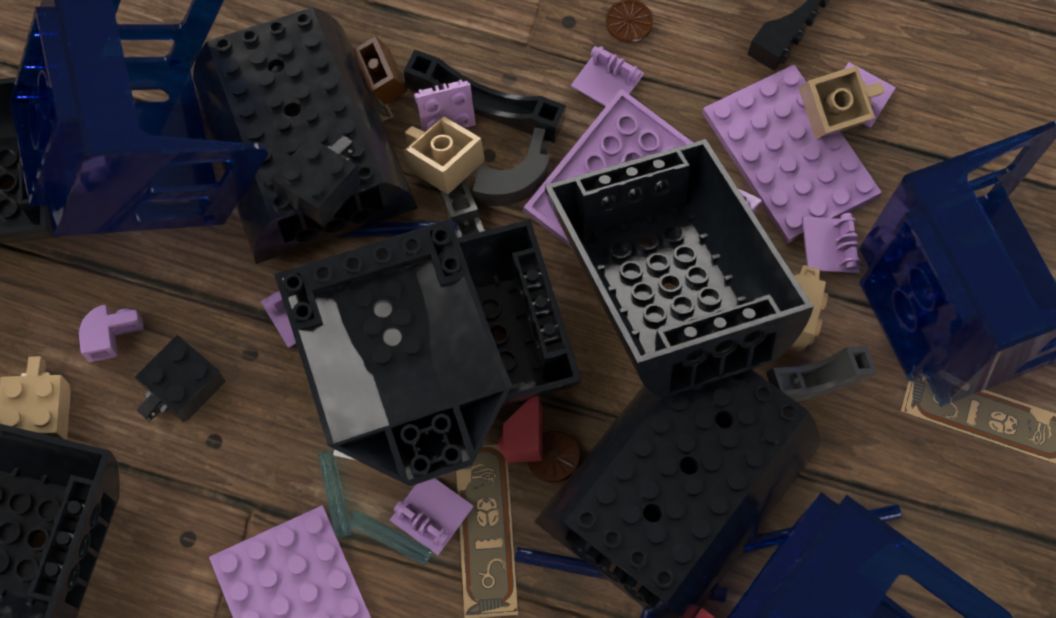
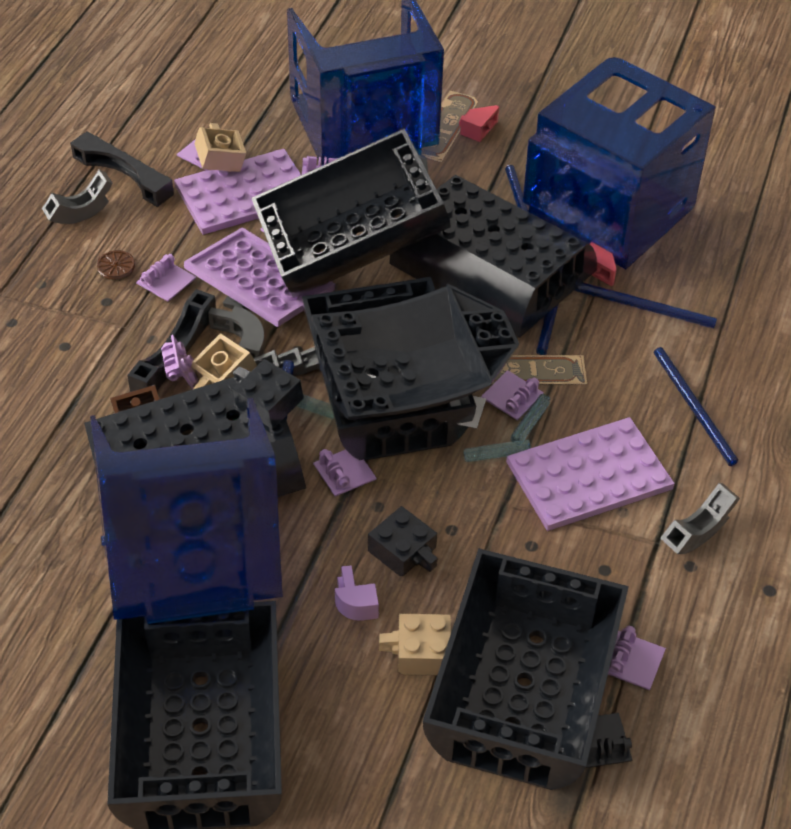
camera: 85 degrees left, 20 degrees down
none -> coral slope [459,105,499,142]

